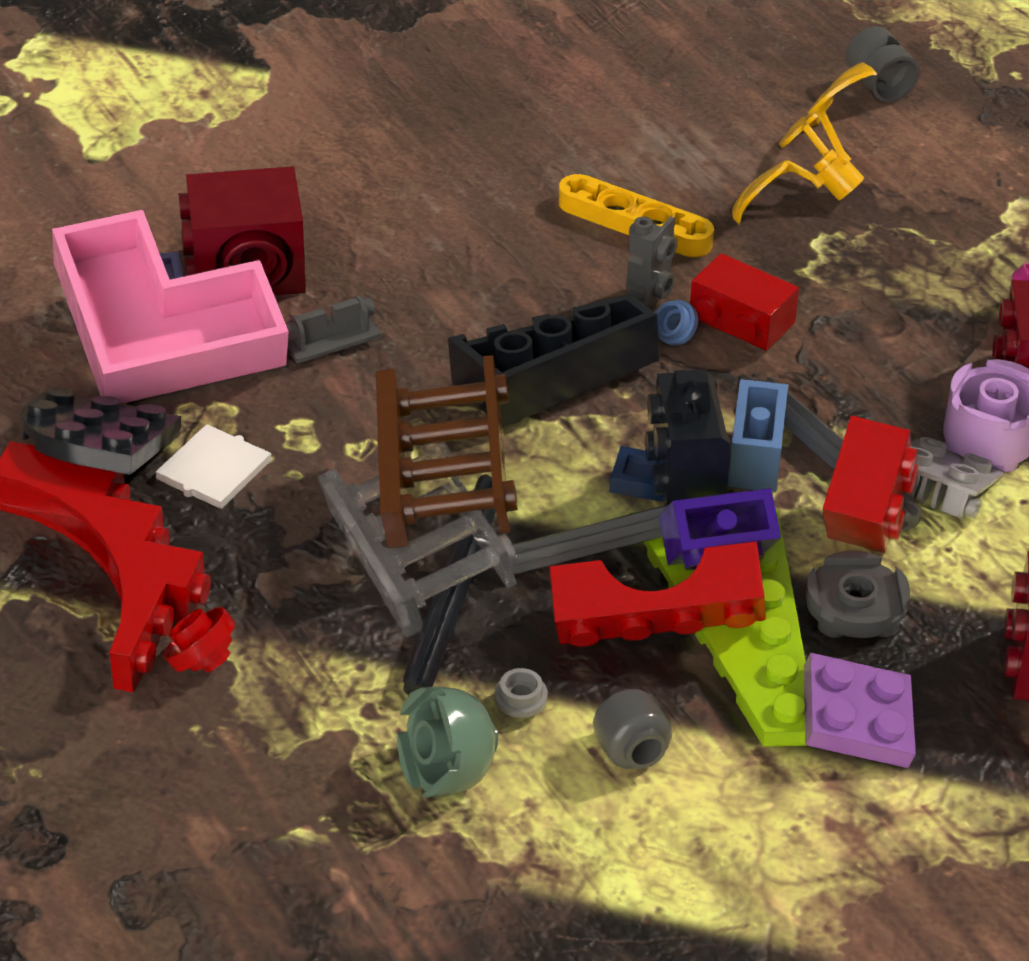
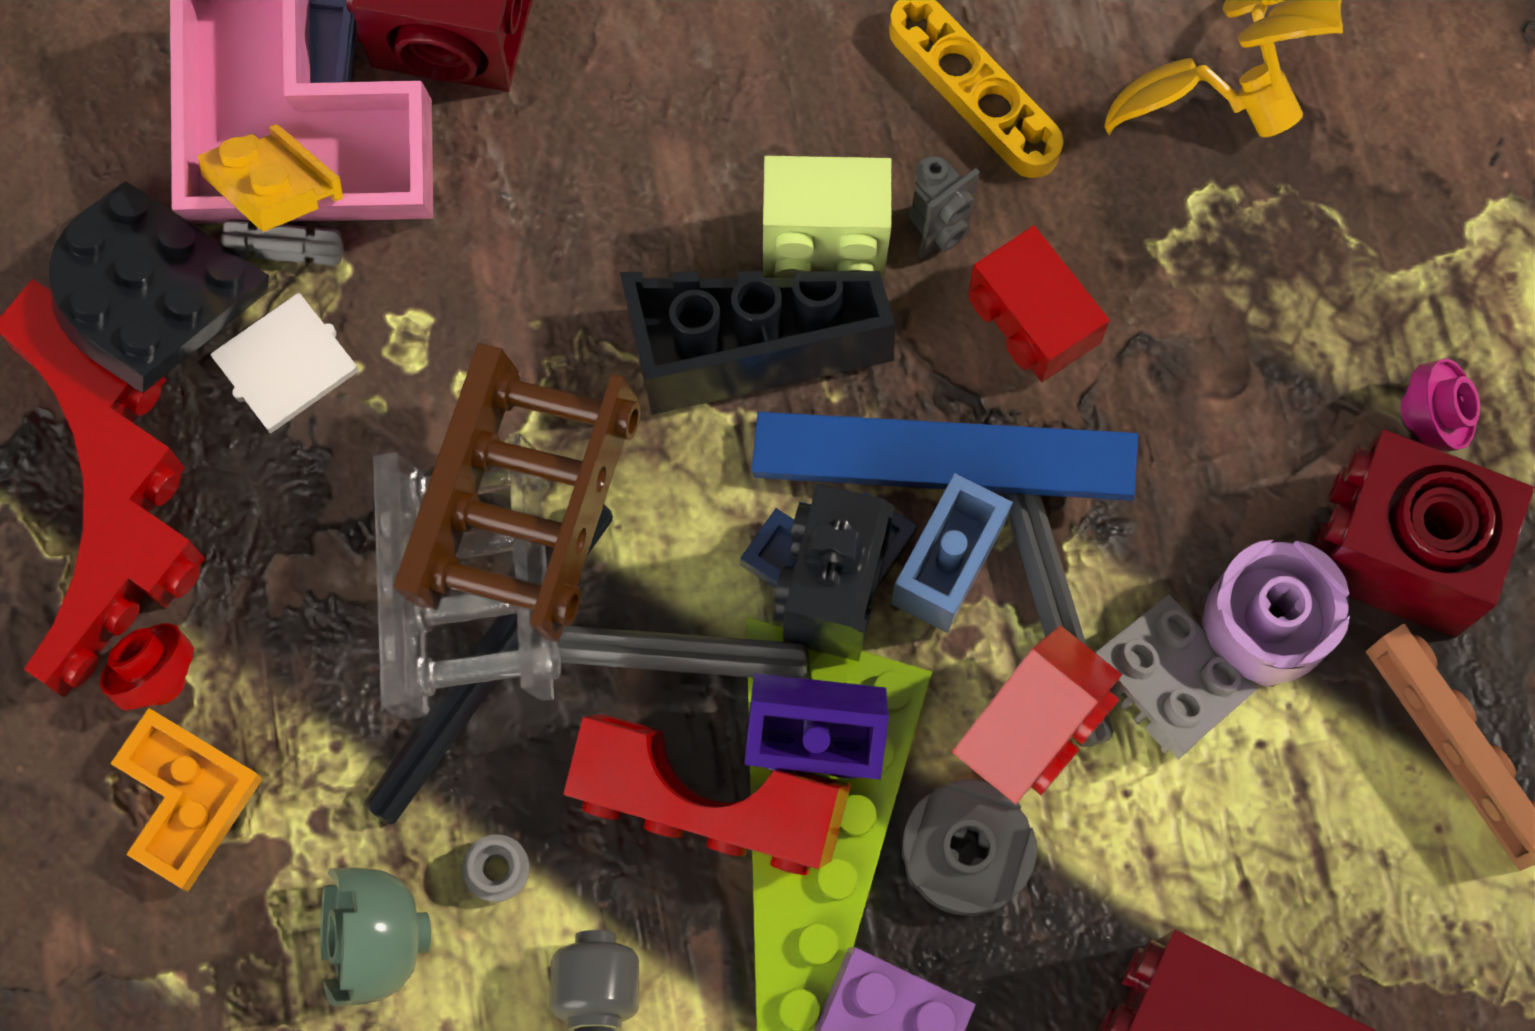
camera: 20 degrees right, 30 degrees up
dark grey hinge [285,295,381,364] -> none
medium blue plate [655,300,698,346] -> none
none -> light orange plate [110,708,263,892]
none -> yellow plate [197,124,343,232]
none -> dark grey axle [221,219,344,266]
none -> blue tile [751,412,1138,501]
none -> yellowish green brick [763,156,891,279]

